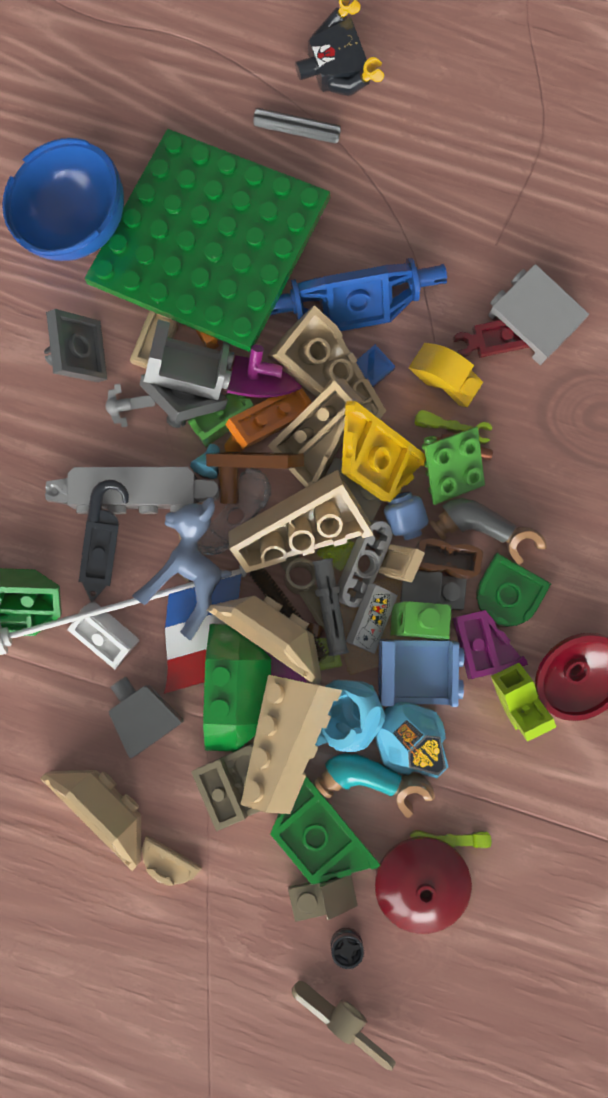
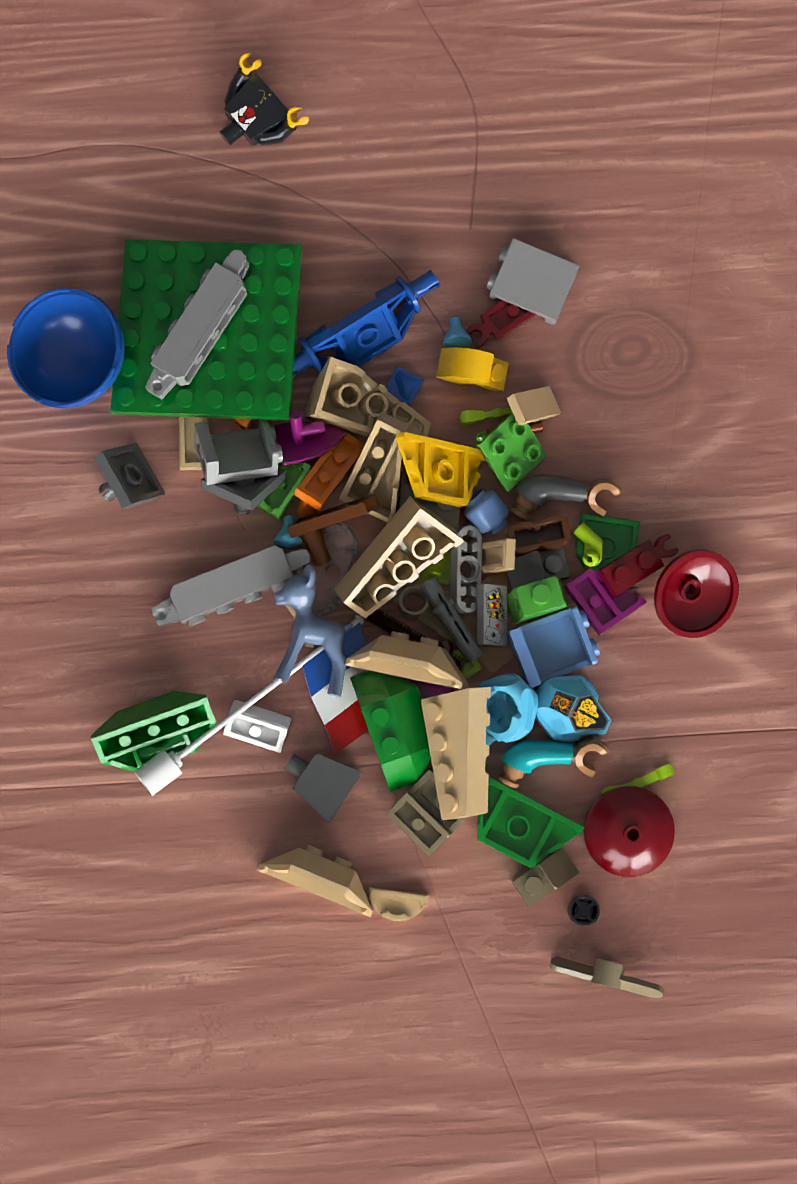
camera: 20 degrees left, 0 degrees up
black plate [78,480,129,602] -> none
light grey piece [105,384,155,427] -> none
axle [253,108,341,143] -> none
lime brick [491,663,556,741] -> none
none -> light grey hinge [145,250,249,399]
none -> medium azure rock [443,317,472,348]
none -> tan tile [506,386,562,426]
none -> lime arm [573,522,603,567]
none -> dark red plate [598,534,679,597]

